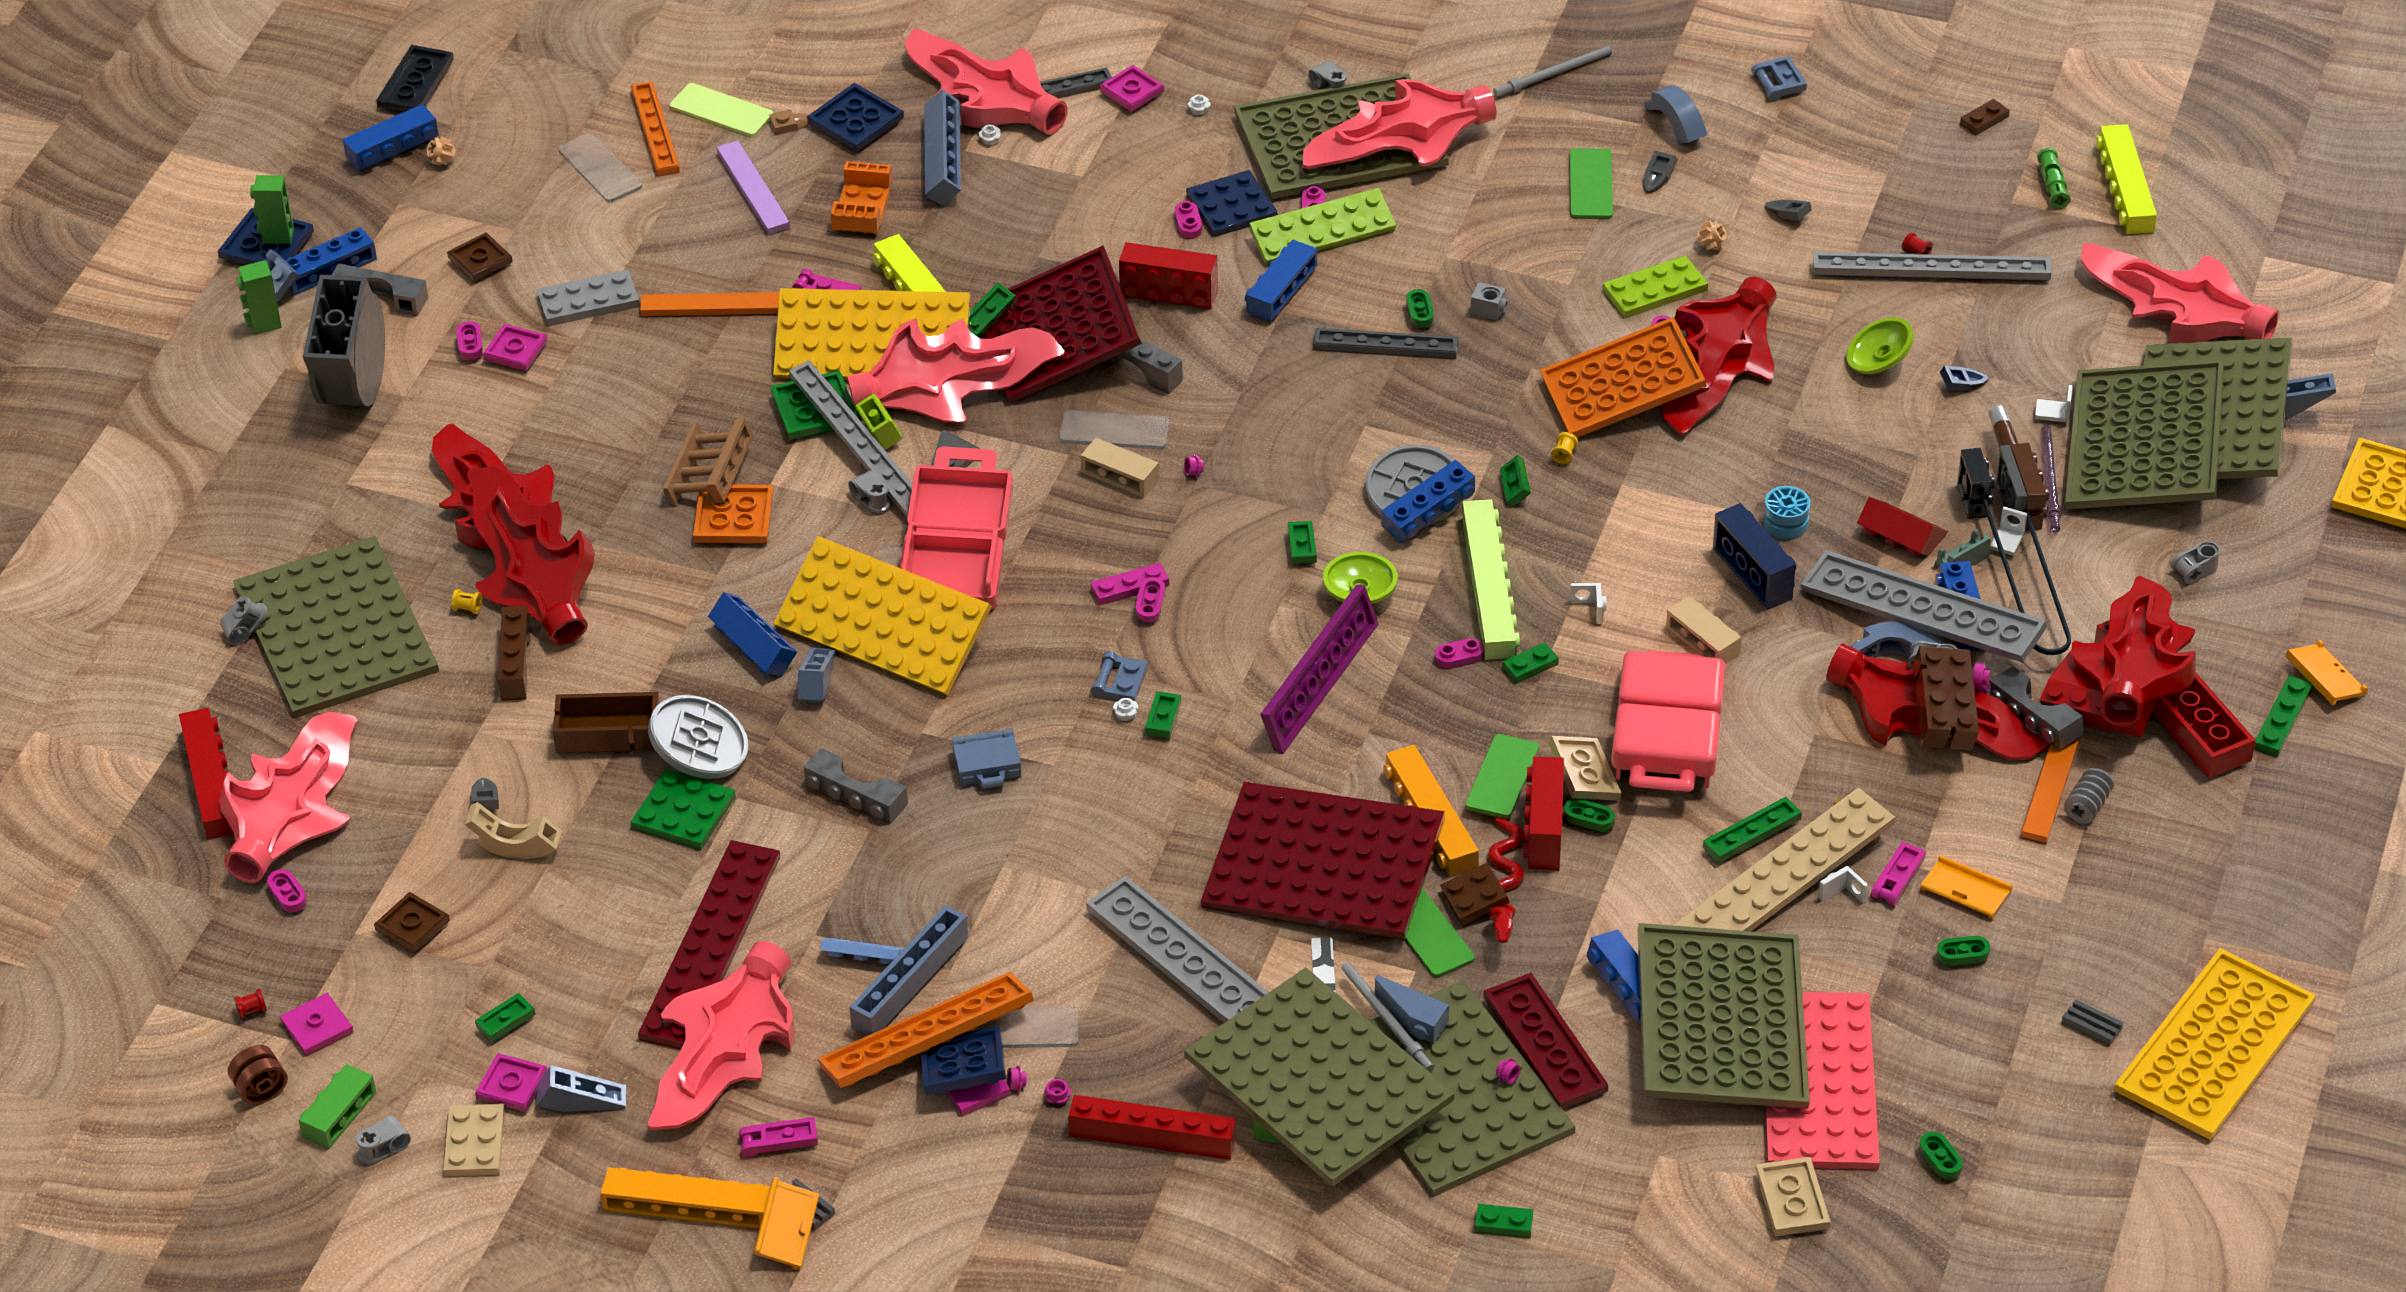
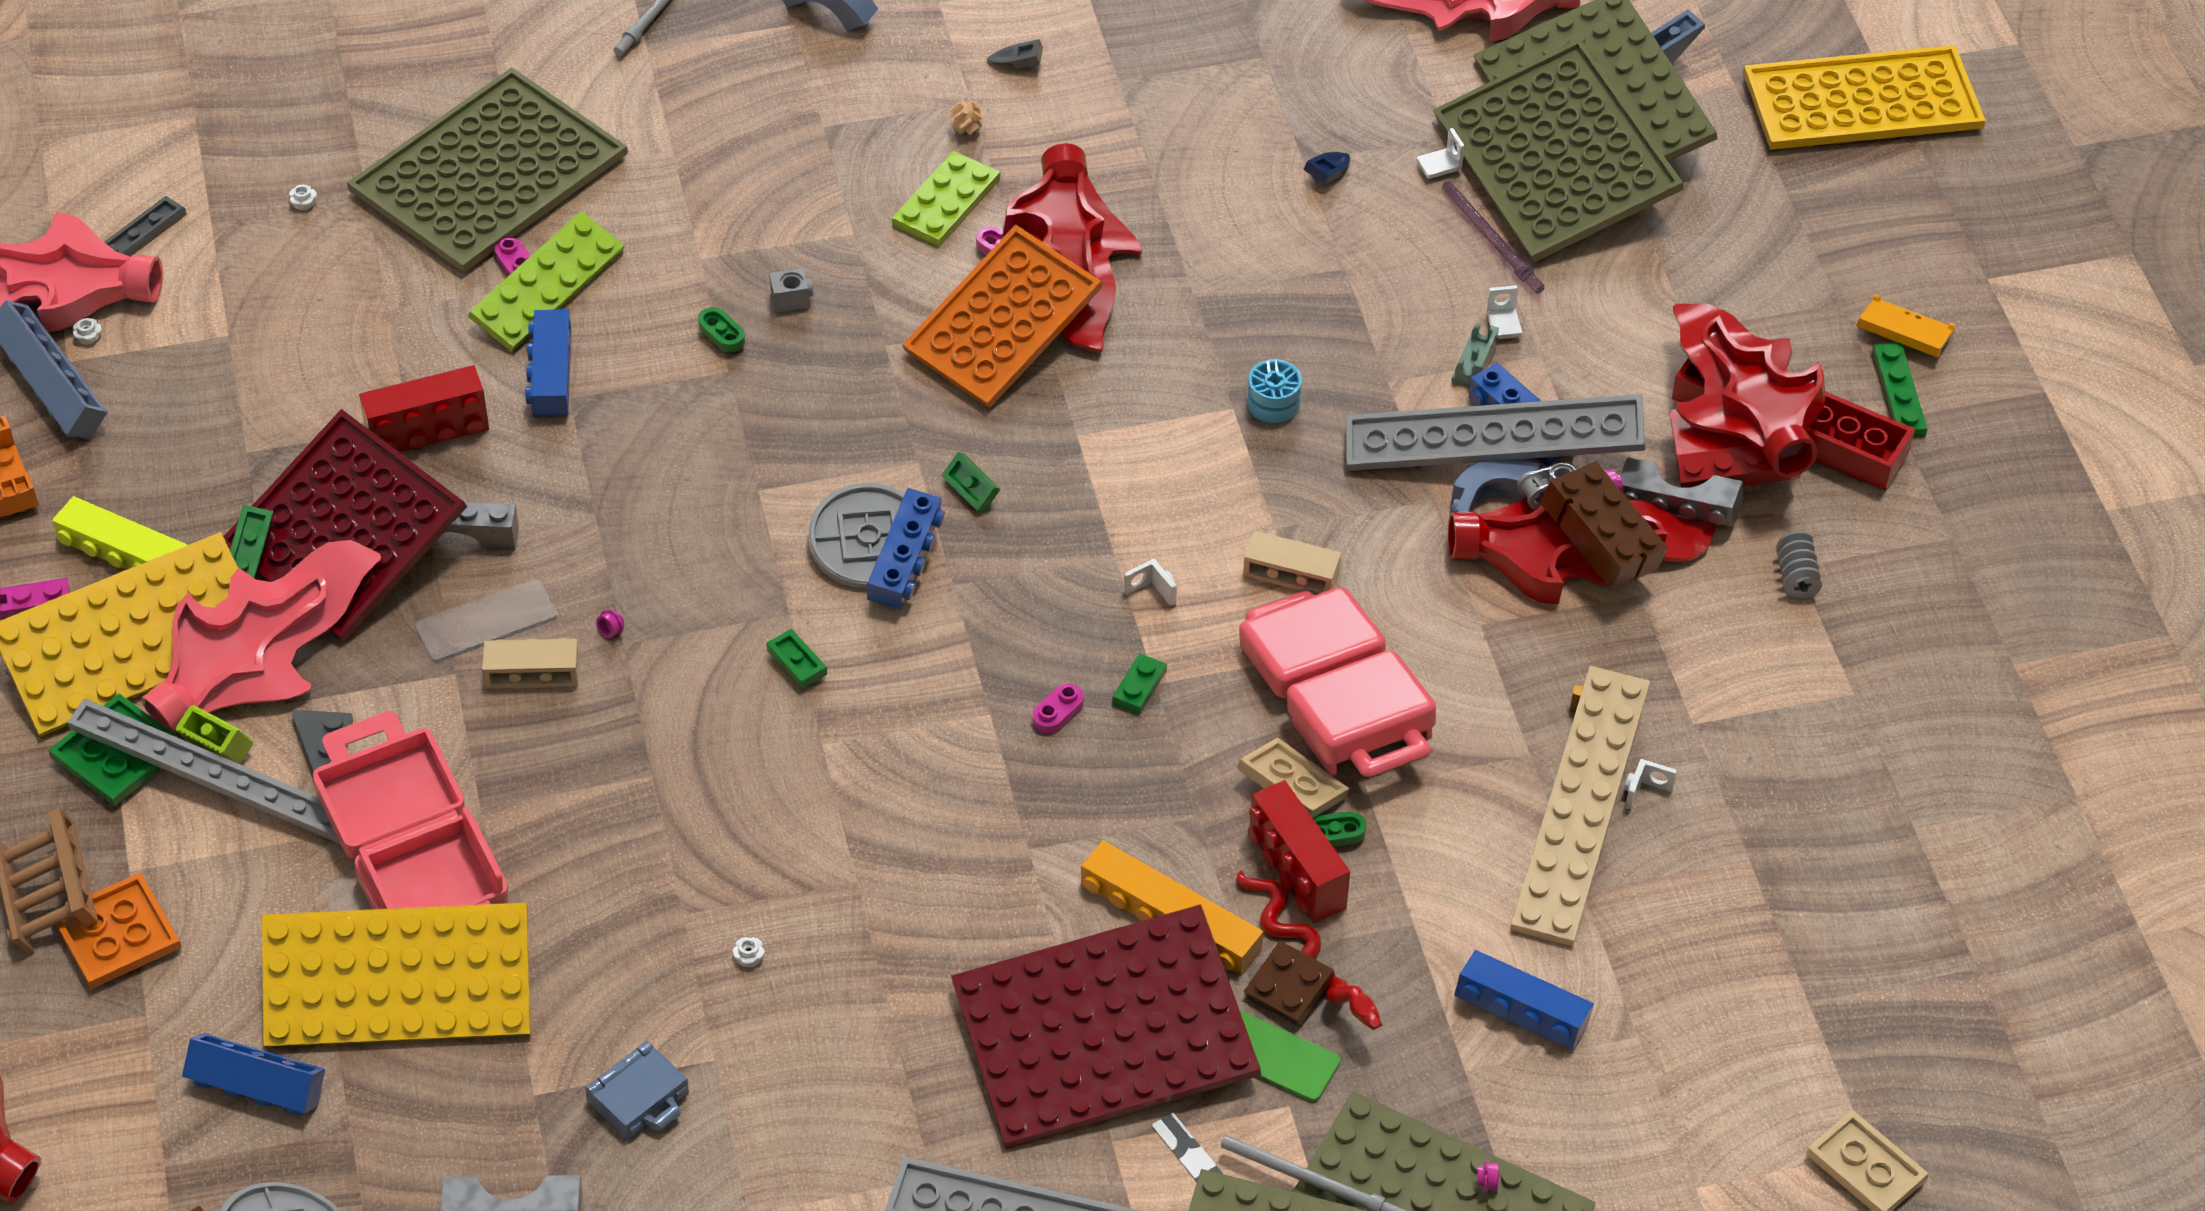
camera: 35 degrees left, 5 degrees up
sand blue slope [798,647,836,703] -> none
light grey piece [848,470,890,514] -> none
sand blue plate [1090,651,1148,702] -> none
dark pink plate [1091,562,1170,606] -> none
dark pink plate [1100,65,1164,112] -> none
dark pink plate [1135,577,1165,623] -> none
green plate [1145,691,1182,738] -> none
dark pink plate [1175,201,1202,239] -> none
dark blue plate [1186,170,1278,237] -> none
magenta plate [1260,585,1379,754] -> none
coral piece [1303,79,1497,169] -> none
light grey piece [1308,60,1347,89] -> none
dark grey tile [1314,328,1458,359] -> none
lime dish [1323,552,1398,604] -> none
sand blue slope [1375,975,1449,1044] -> none
yellowish green brick [1462,499,1520,660] -> none
bright green piece [1466,734,1539,819] -> none
dark red plate [1484,973,1609,1109] -> none
yellow bush [1551,432,1578,464] -> none
bright green piece [1570,148,1613,219] -> none
olive plate [1637,923,1810,1109] -> none
dark grey plate [1644,151,1677,192] -> none
green plate [1703,797,1802,863] -> none
dark blue brick [1713,503,1796,610] -> none
coral plate [1765,992,1880,1170] -> none
light grey plate [1813,252,2051,280] -> none
lime dish [1846,317,1914,374] -> none
red slope [1857,496,1948,557] -> none
dark pink plate [1870,841,1926,906] -> none
red bush [1901,232,1933,255] -> none
green plate [1919,1132,1963,1180] -> none
light orange door [1920,855,2013,920] -> none
green plate [1936,936,1990,966] -> none
piece [1957,405,2071,655] -> none
orange tile [2021,737,2081,843] -> none
dark grey tile [2062,999,2124,1046] -> none
yellow plate [2114,948,2316,1140] -> none
light grey piece [2171,541,2220,584] -> none

